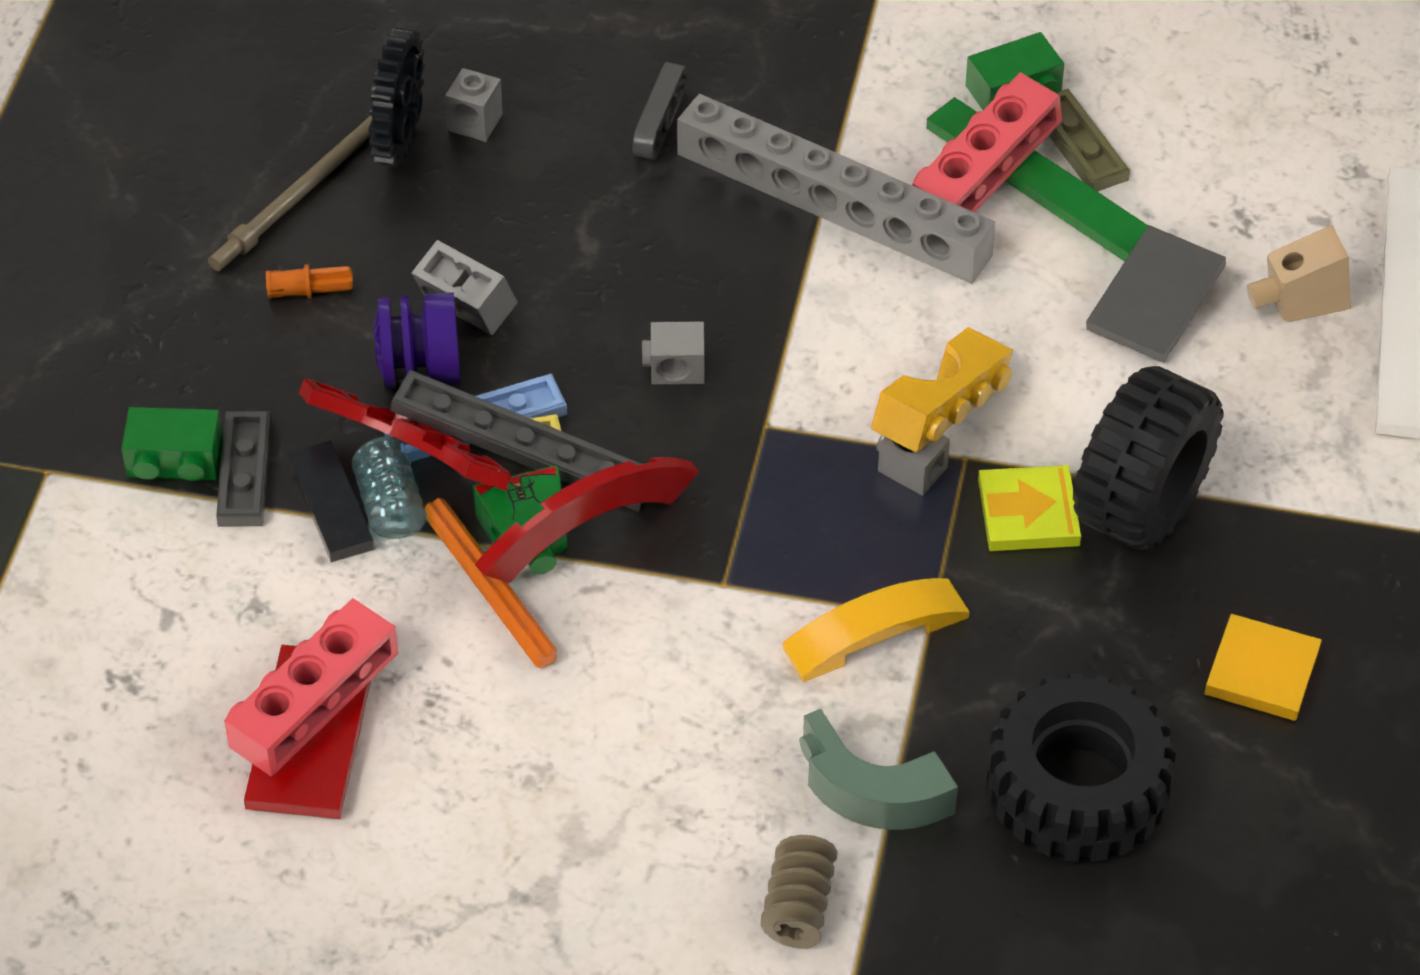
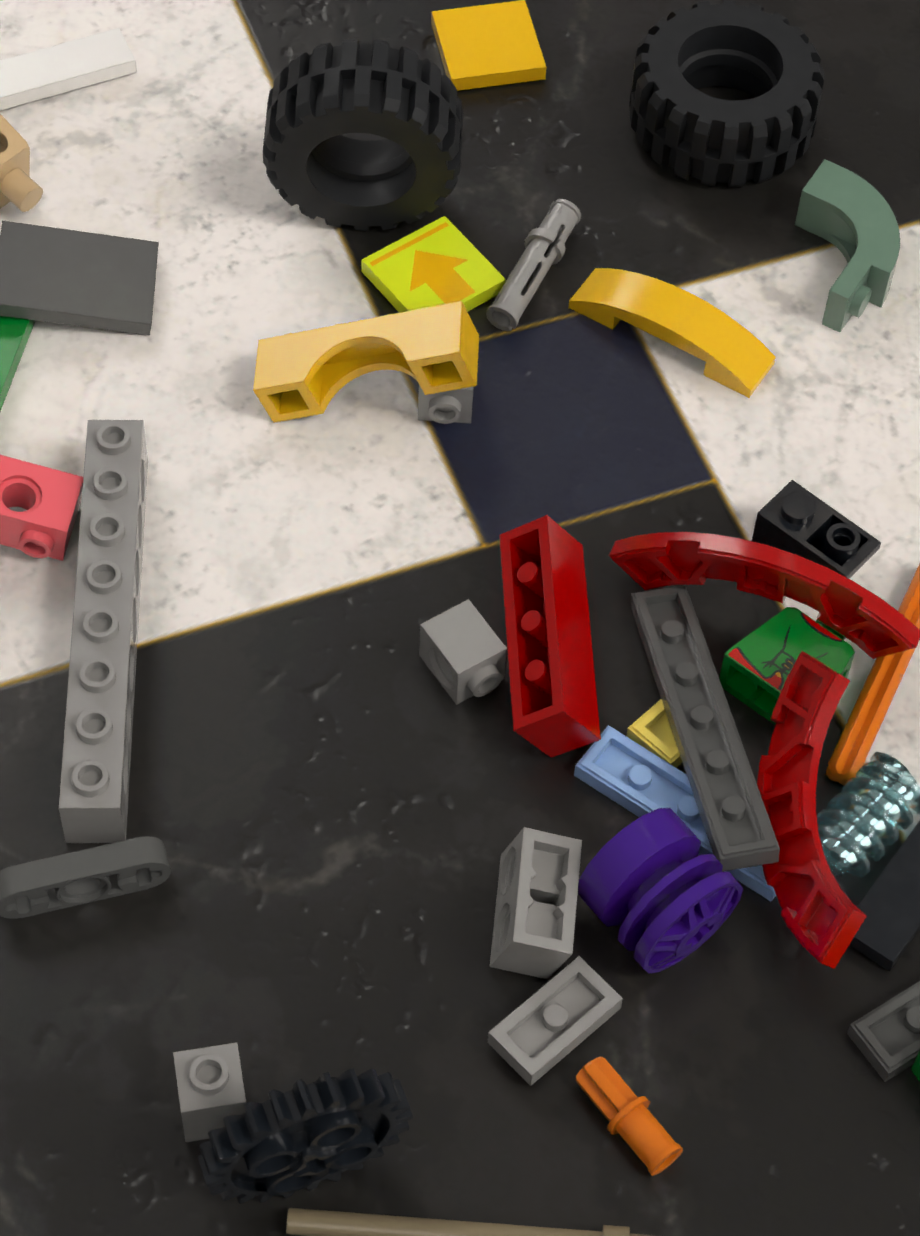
camera: 125 degrees left, 5 degrees up
none -> light grey pin [486,199,581,331]
none -> light grey plate [487,956,623,1086]
none -> red brick [499,515,601,758]
none -> black slope [752,480,881,579]

